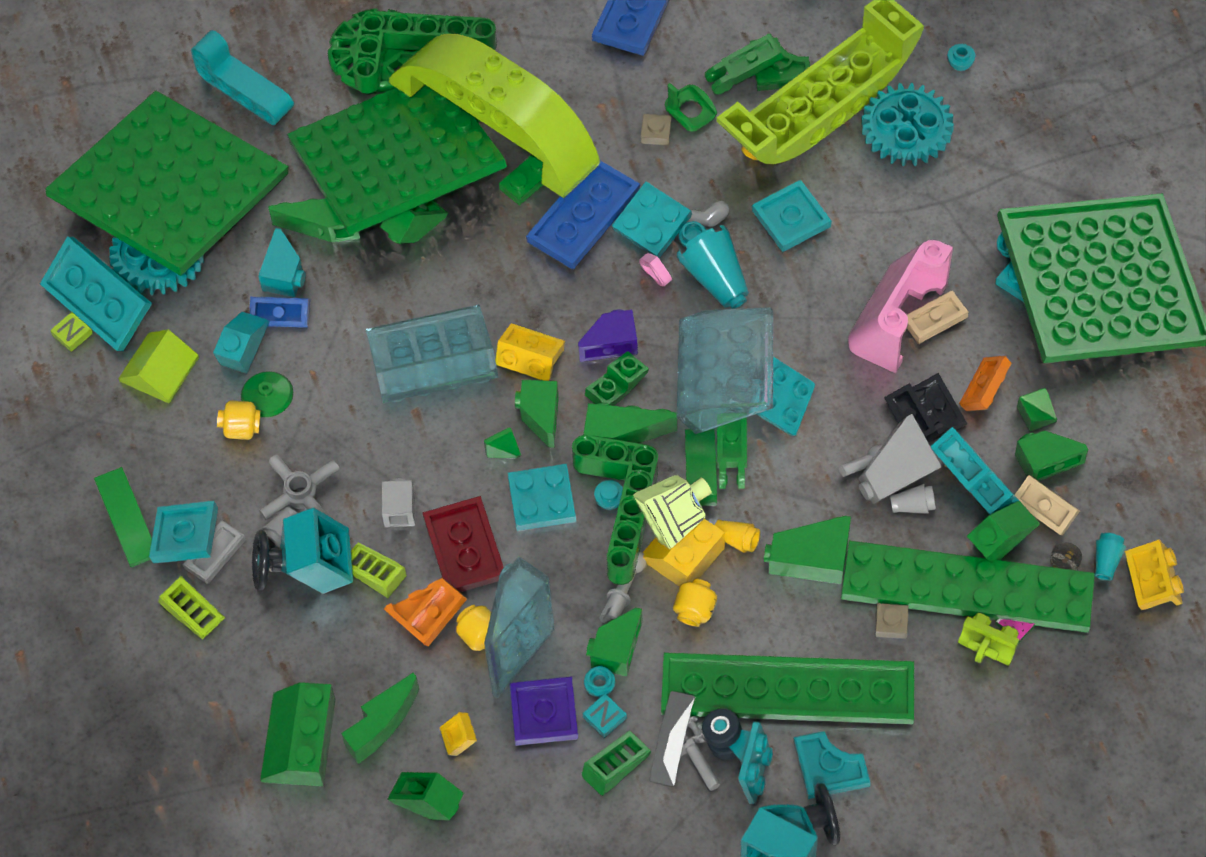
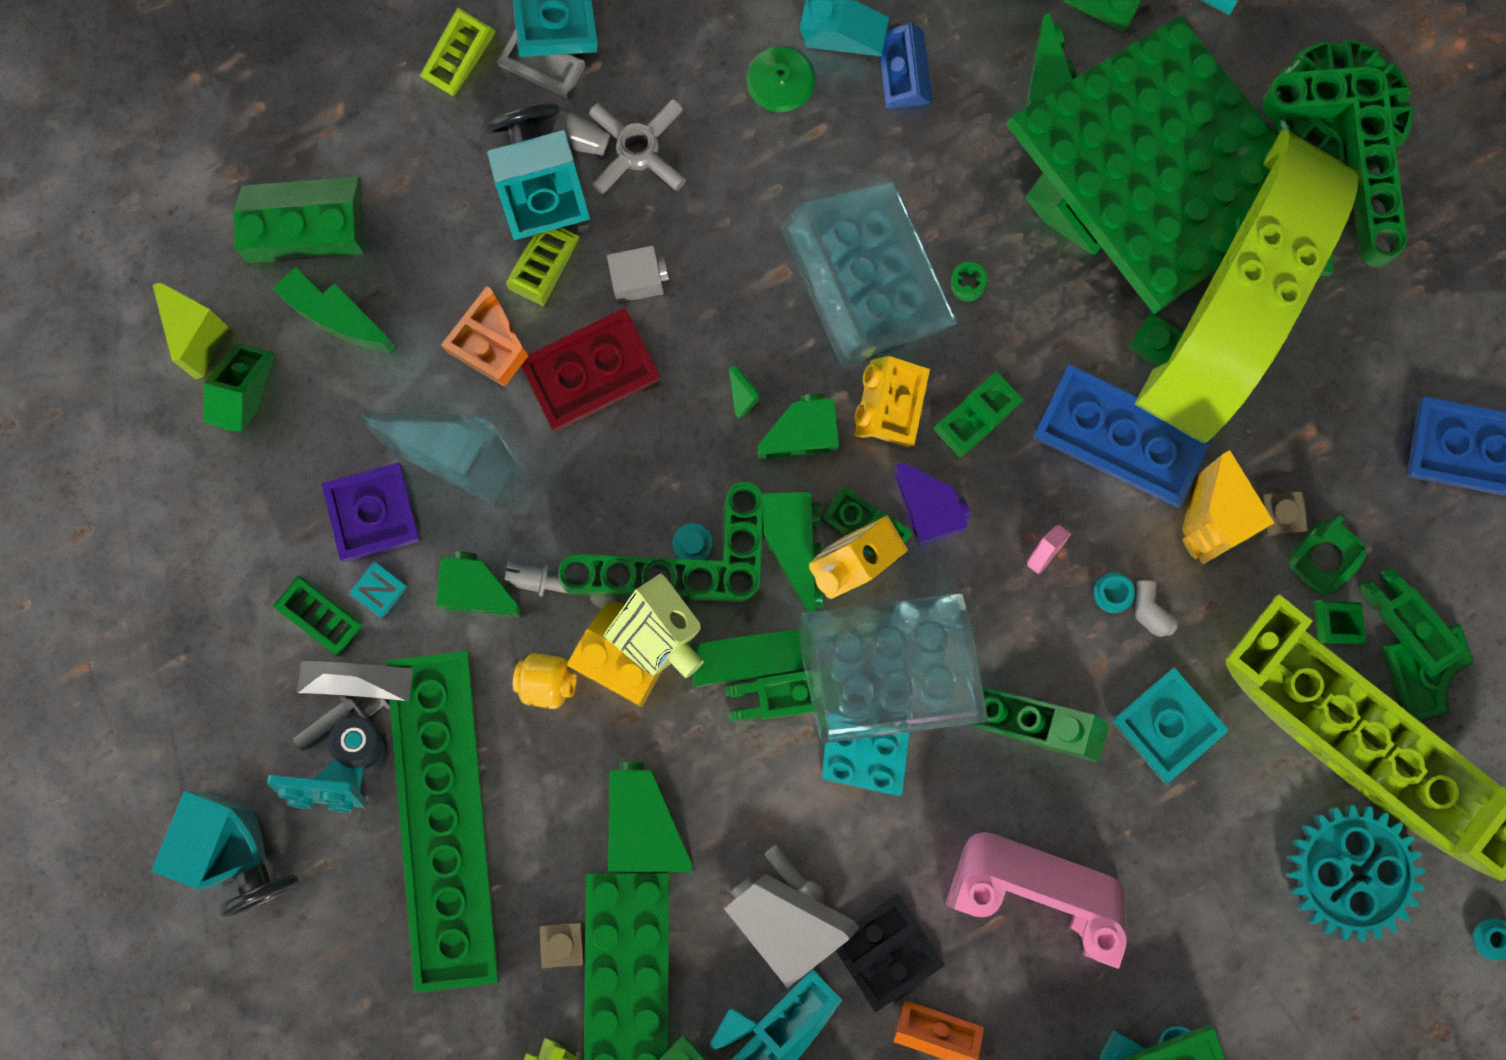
camera: 80 degrees right, 20 degrees up
yellow head [217,400,261,440] -> none
teal slope [258,228,306,297] -> none
yellow plate [439,712,477,756] -> none
yellow head [456,605,502,651] -> none
teal plate [508,464,576,531] -> none
teal plate [584,666,615,697] -> none
teal plate [612,181,693,258] -> none
teal cone [676,225,749,309] -> none
yellow cone [715,519,760,553] -> none
teal tile [793,731,871,799] -> none
light grey cone [890,484,936,514] -> none
tan plate [907,291,969,344] -> none
none -> lime slope [153,282,232,379]
none -> teal slope [710,1009,759,1050]
none -> yellow torso [809,515,908,599]
none -> green slope [933,371,1024,458]
none -> green bush [950,262,987,301]
none -> green slope [970,686,1110,763]
none -> yellow slope [1182,450,1274,564]
none -> green slope [1314,600,1366,646]

